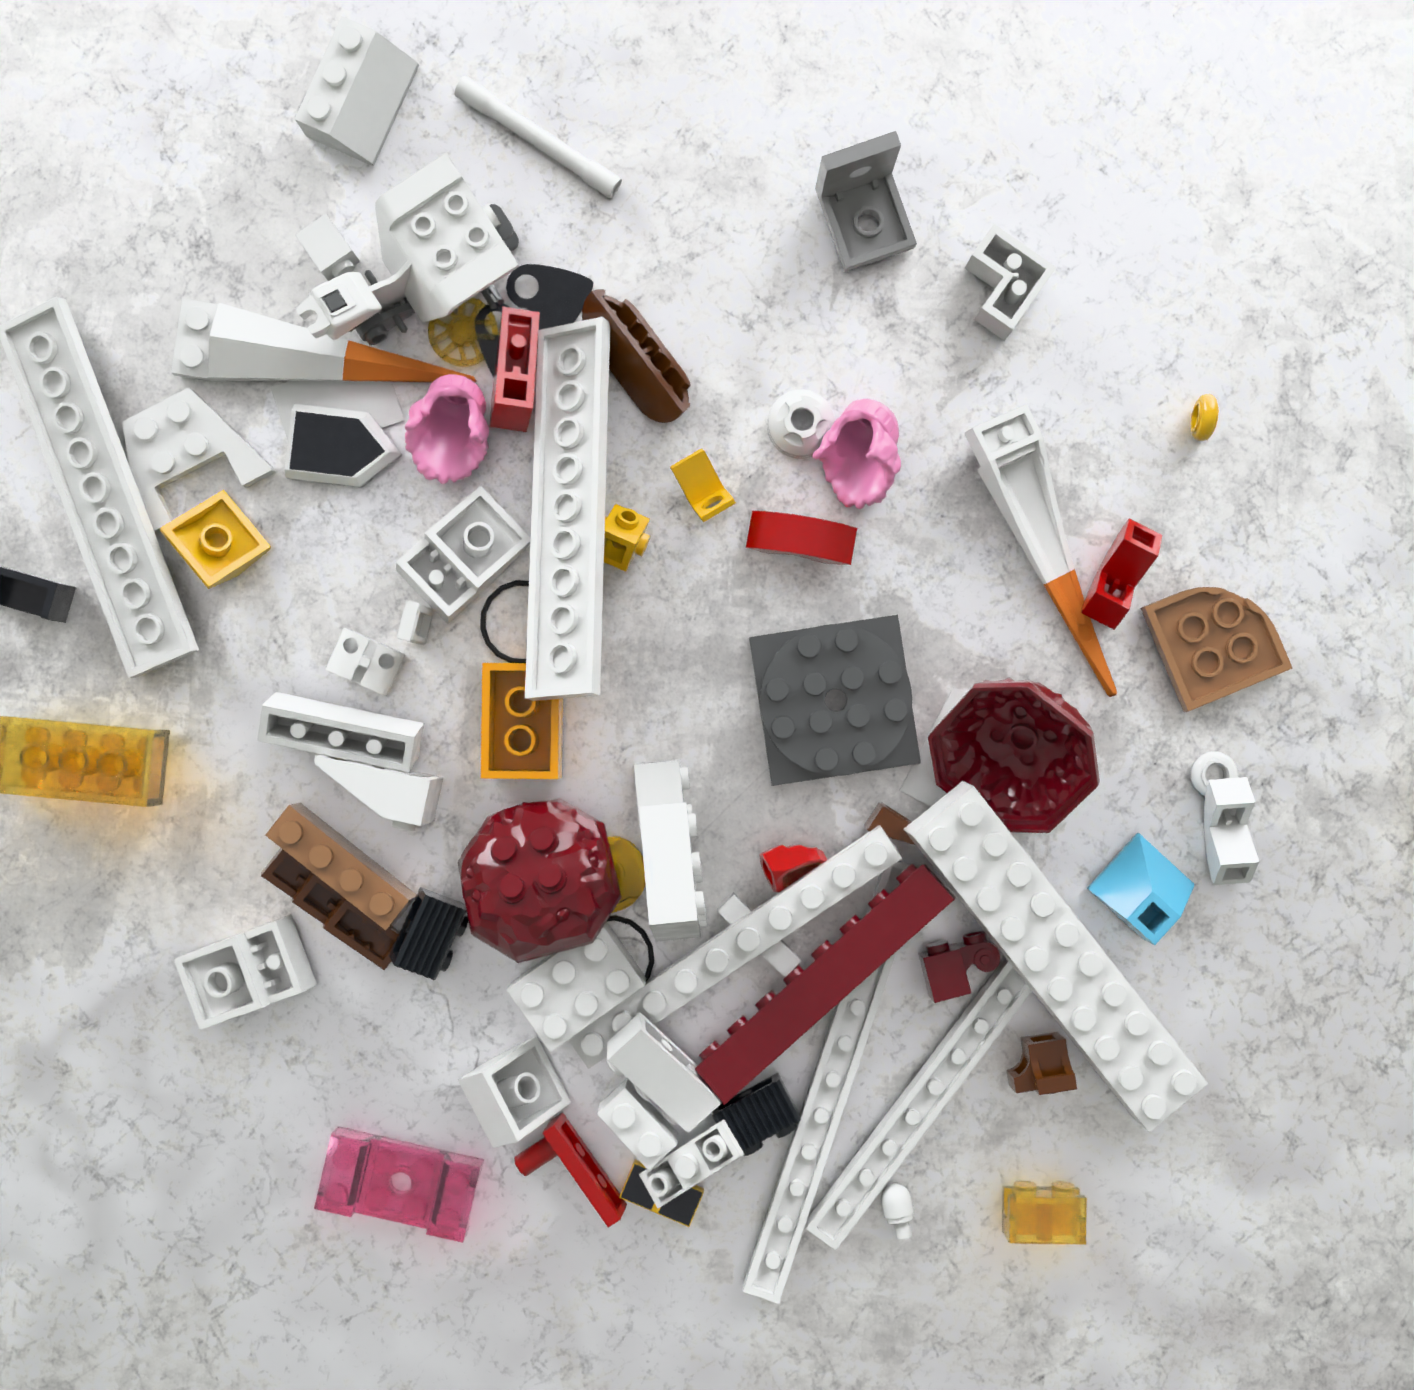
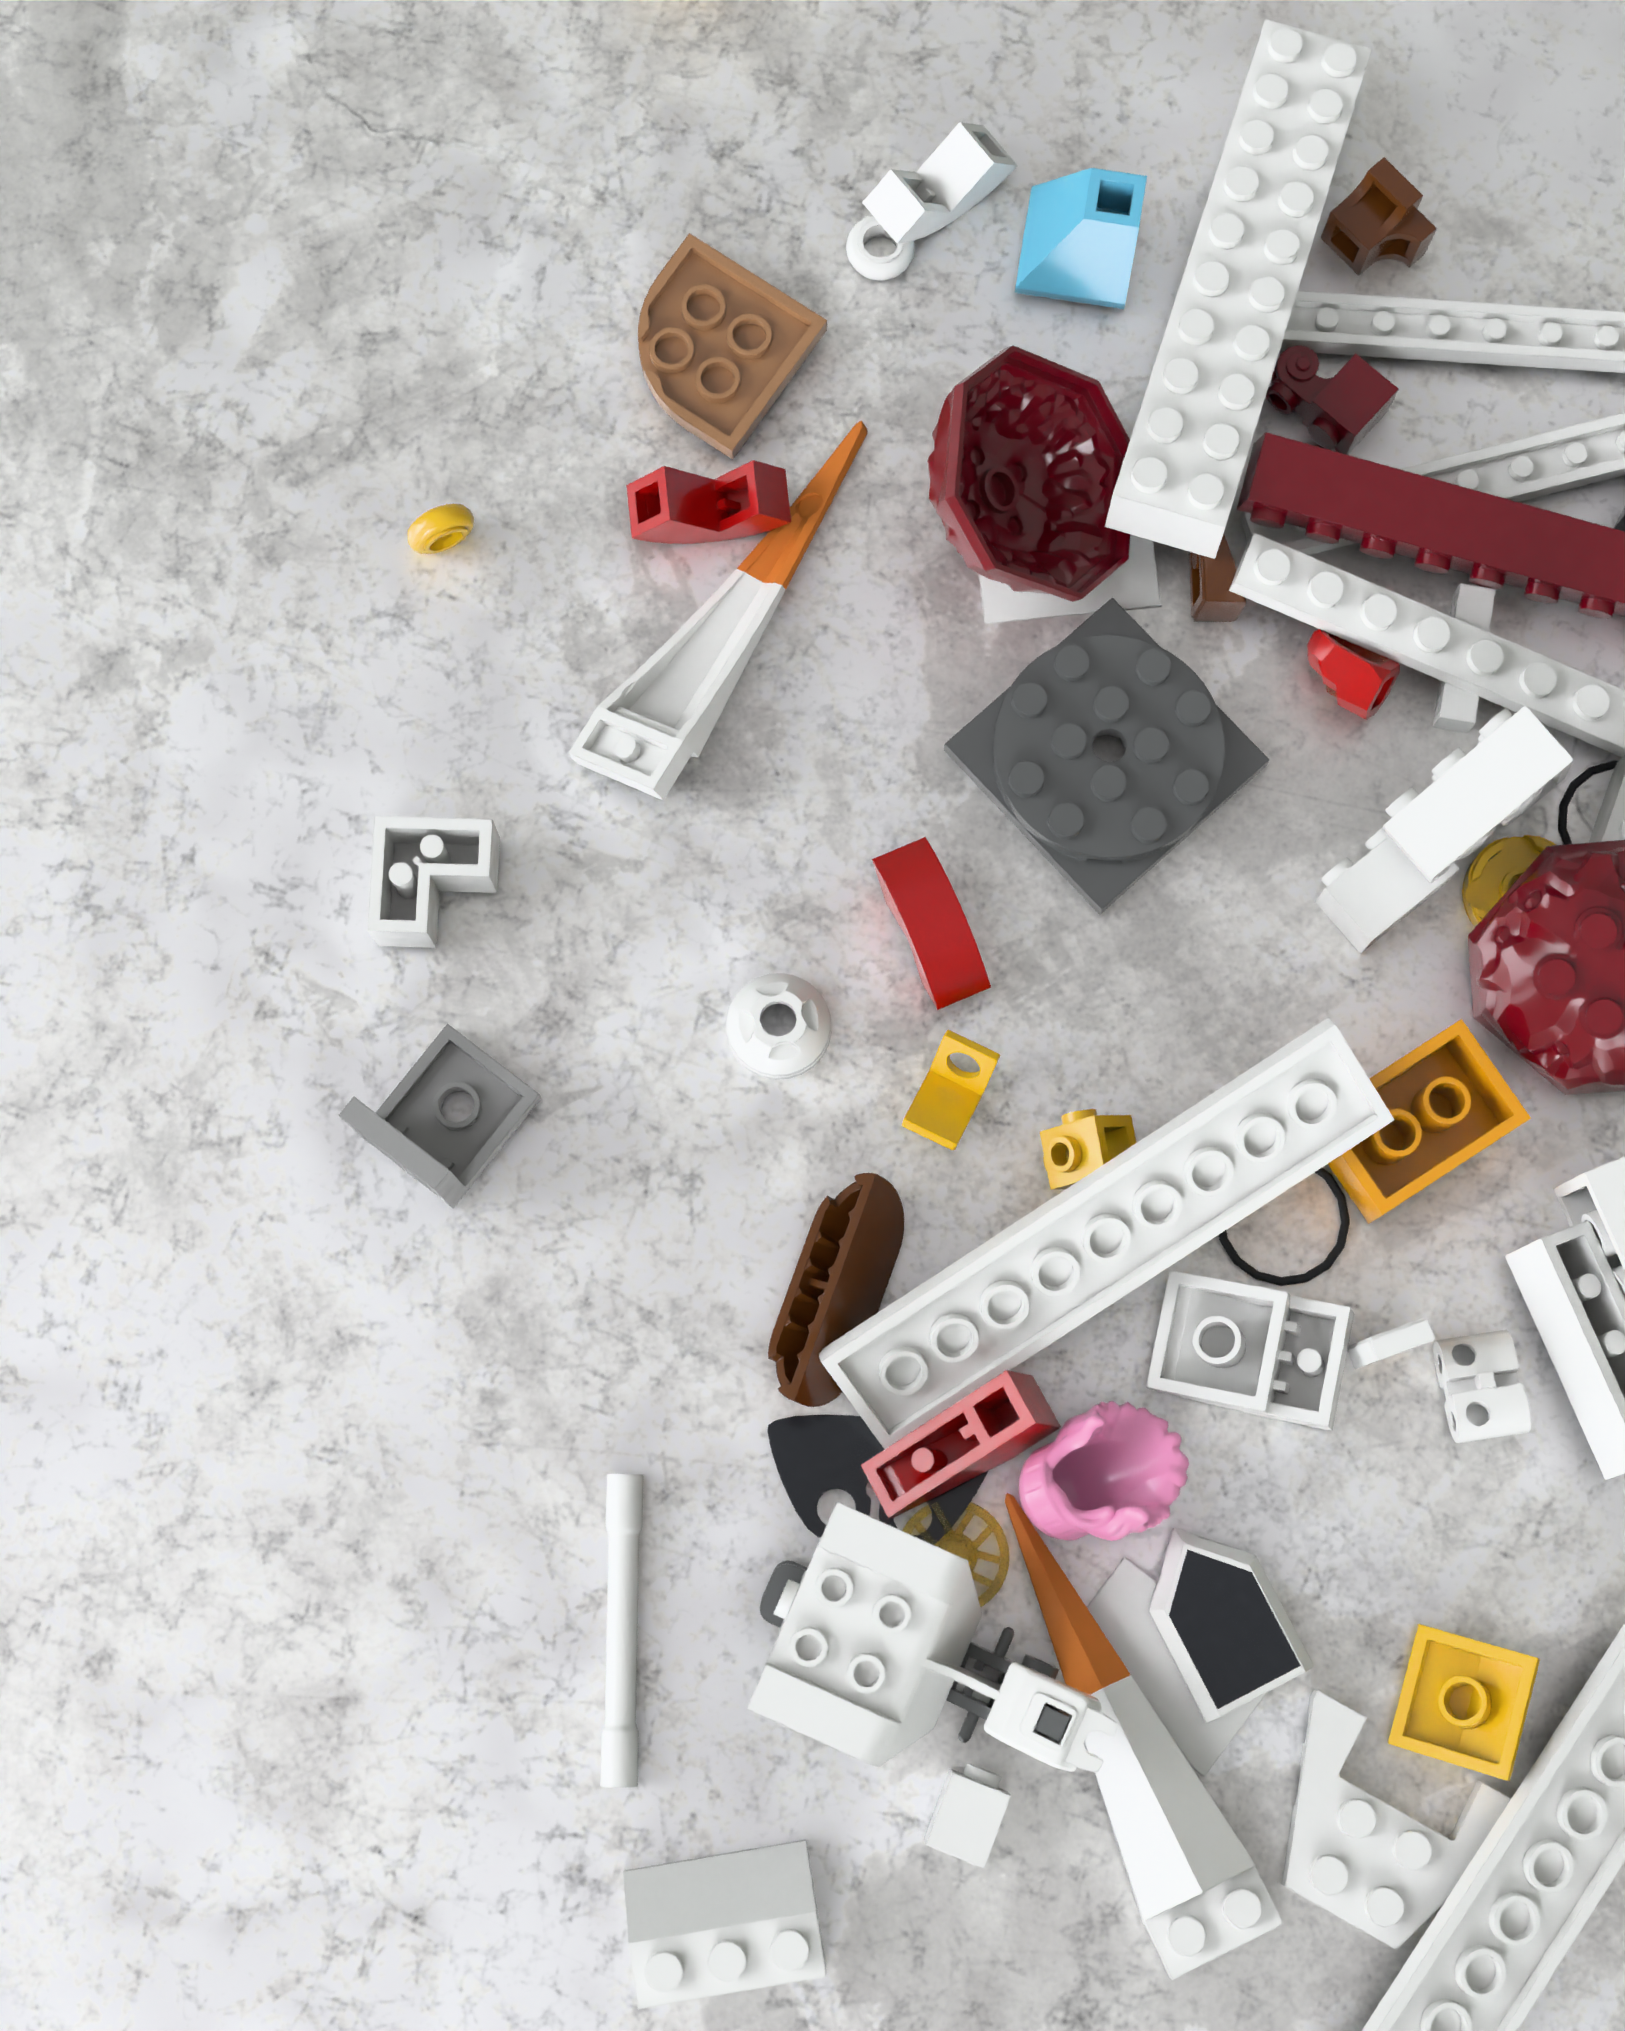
camera: 120 degrees left, 10 degrees down
bright pink hair [812,399,901,509] -> none
clear yellow brick [1002,1181,1087,1245] -> none

